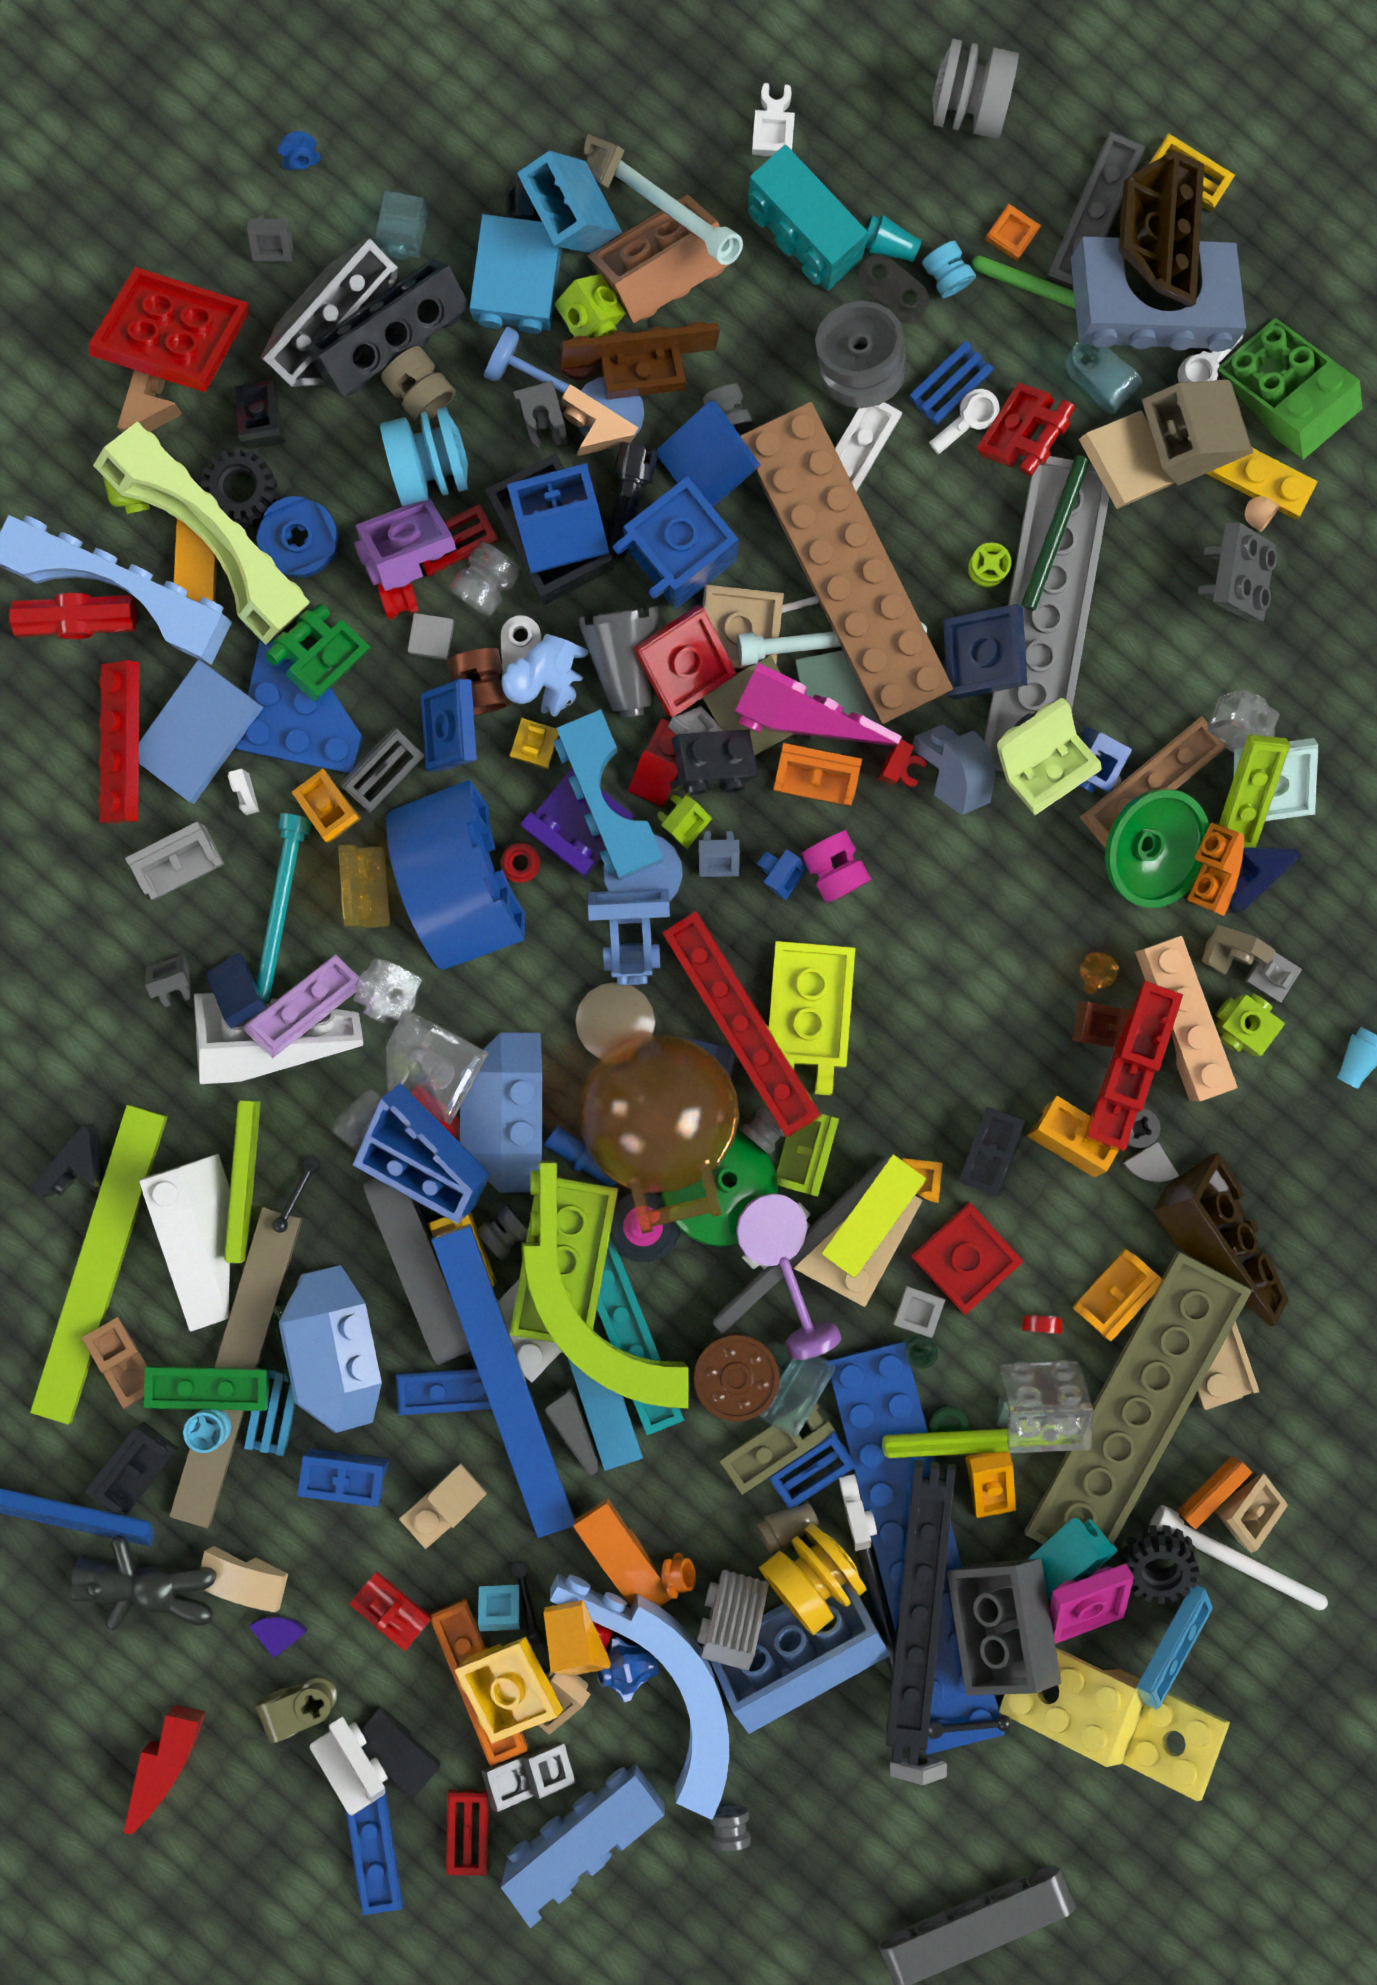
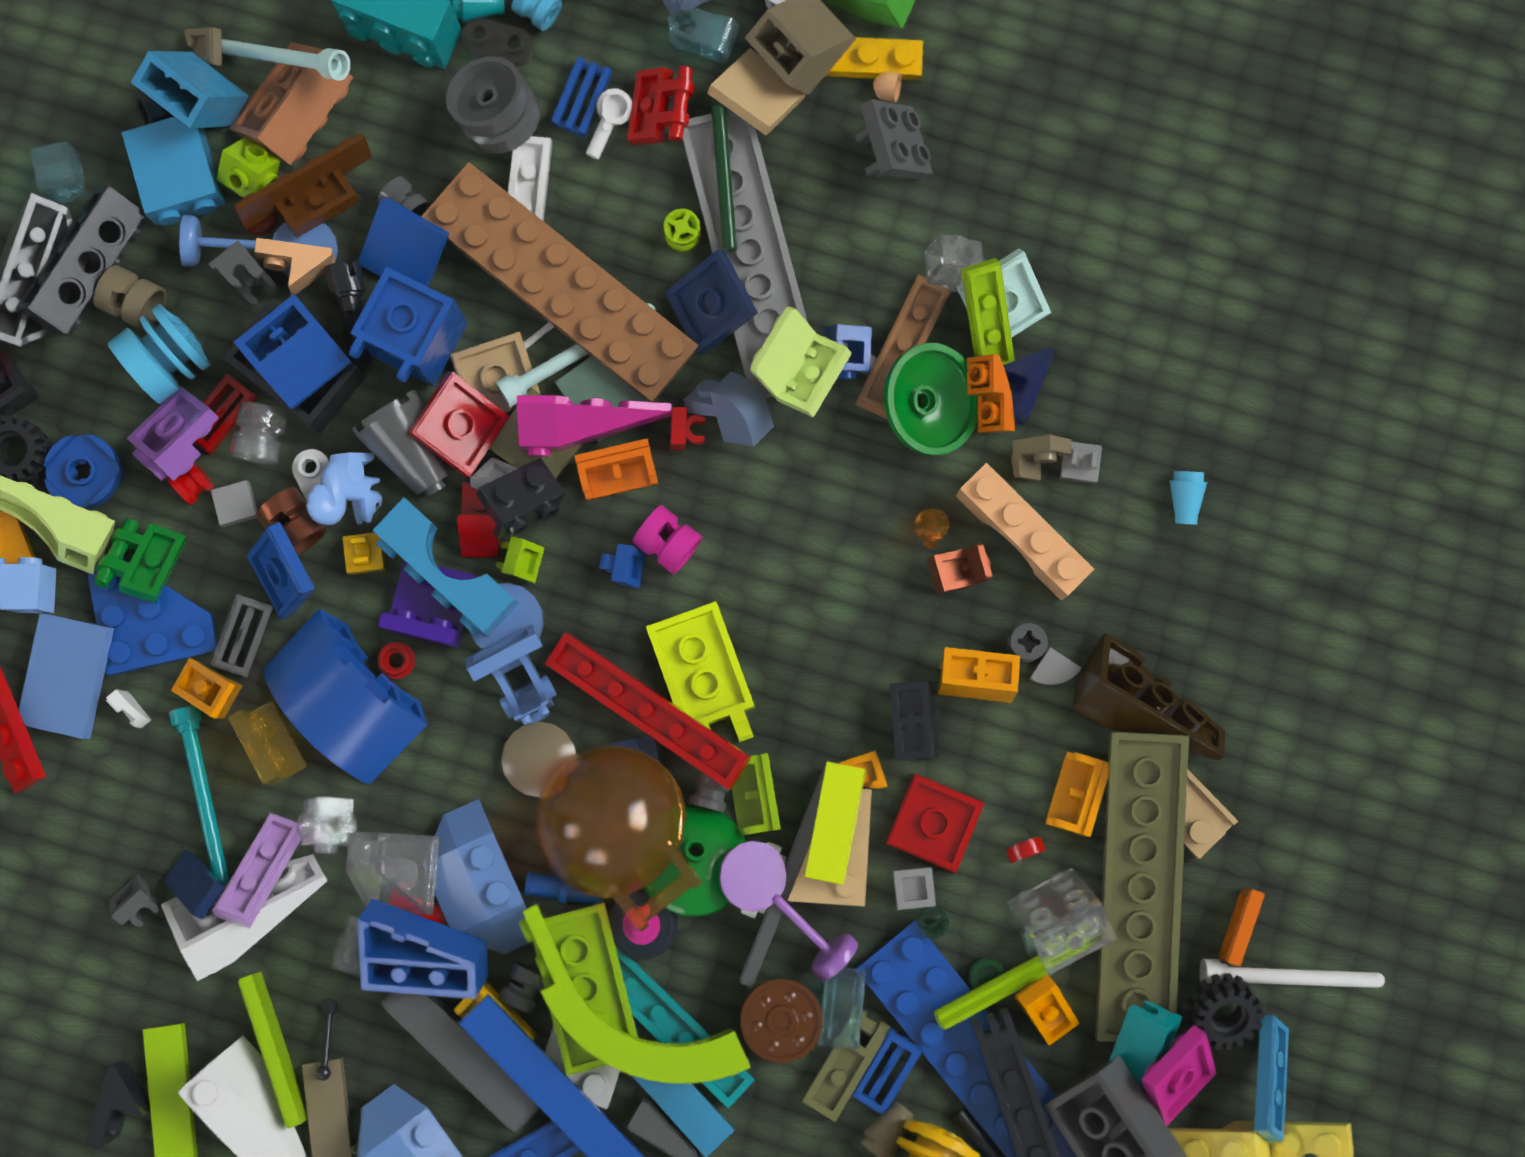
camera: 20 degrees left, 5 degrees down
light grey hinge [125,822,224,900] -> none
sand blue tile [699,831,740,877] -> none
white plate [839,1474,877,1551] -> none
red slope [1084,981,1183,1152] -> none
lime brick [1215,994,1285,1056] -> none
tan slope [1215,1473,1288,1553] -> none

